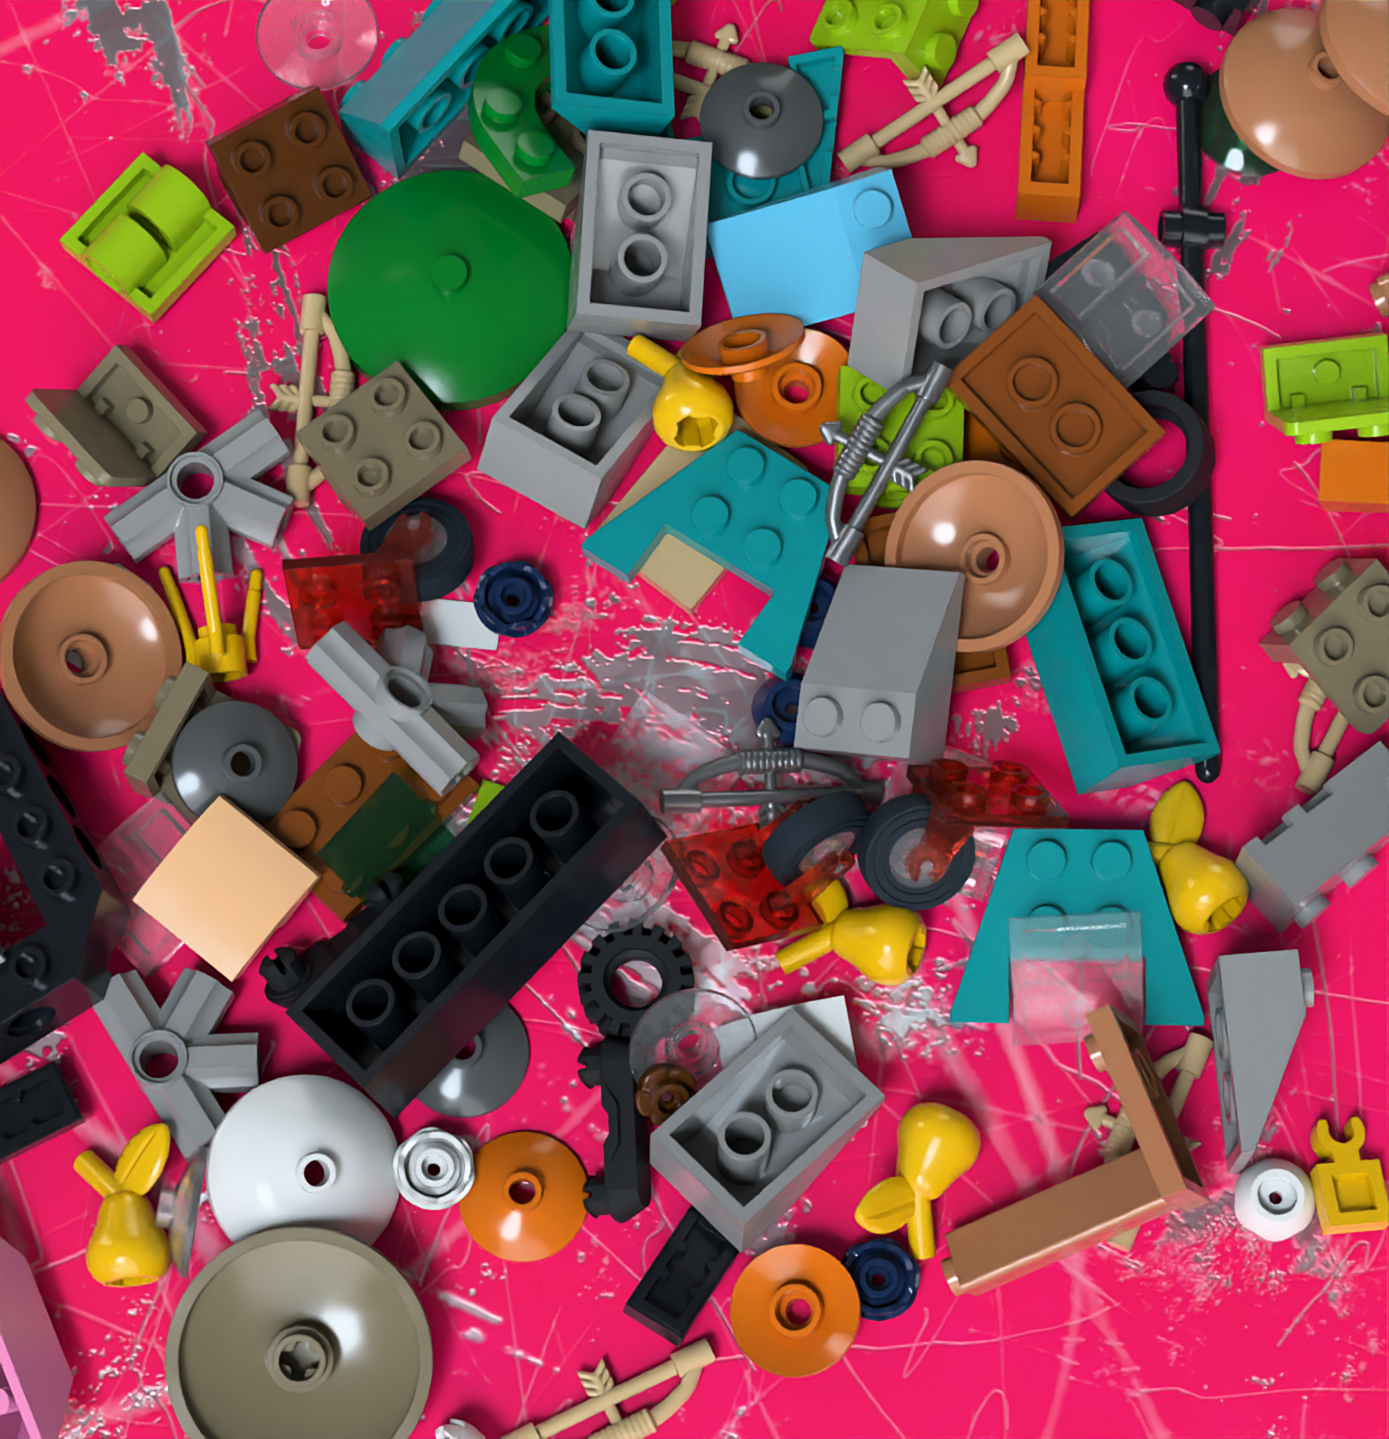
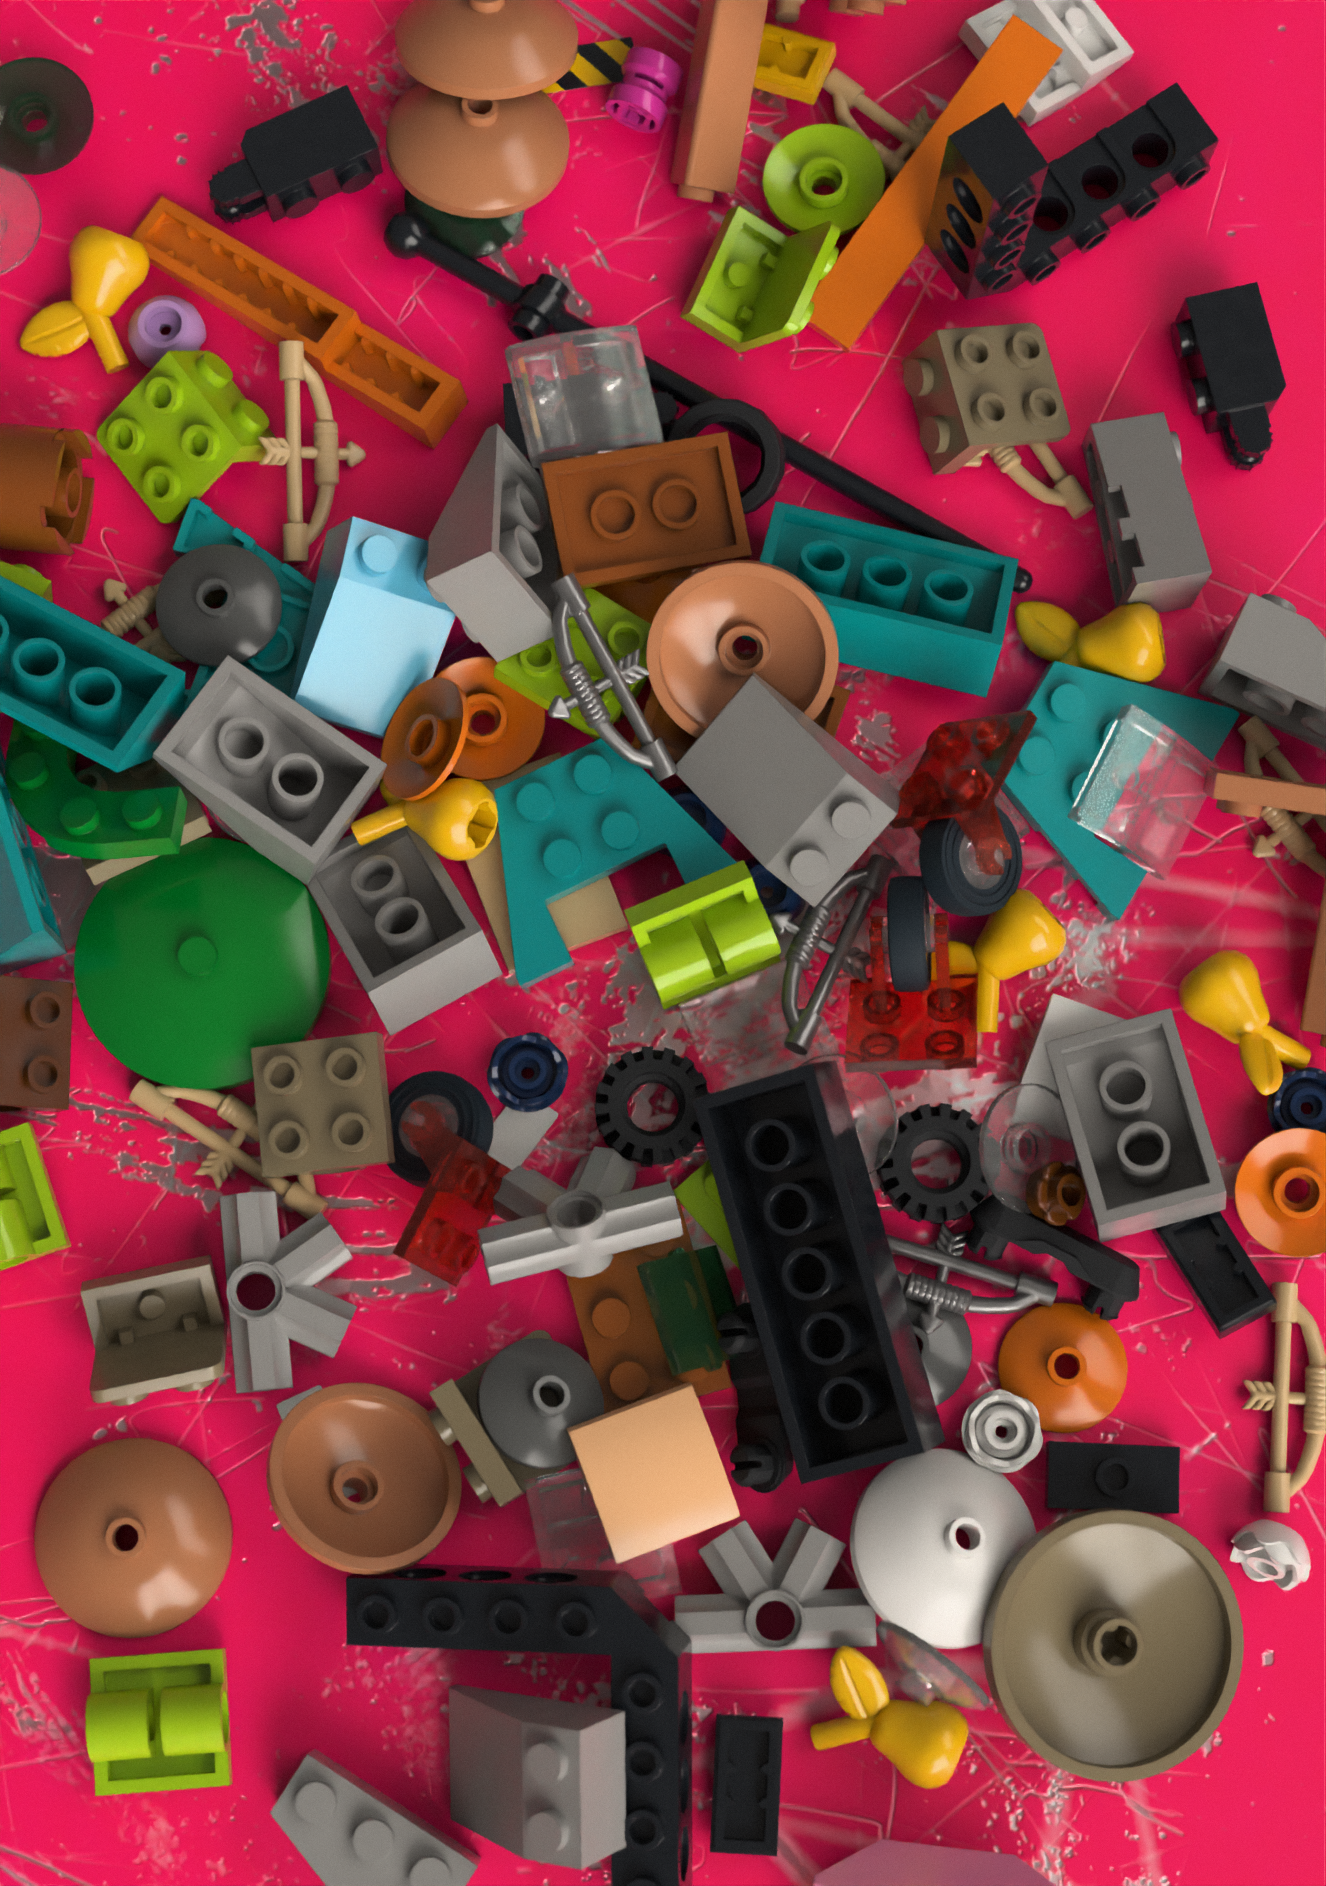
camera: 65 degrees left, 5 degrees up
yellow plant [159,524,263,683] -> none
none -> black tyre [595,1046,710,1168]
none -> lime plate [624,860,781,1010]
none -> flat silver piece [886,1223,1058,1335]
none -> black plate [1045,1441,1180,1514]

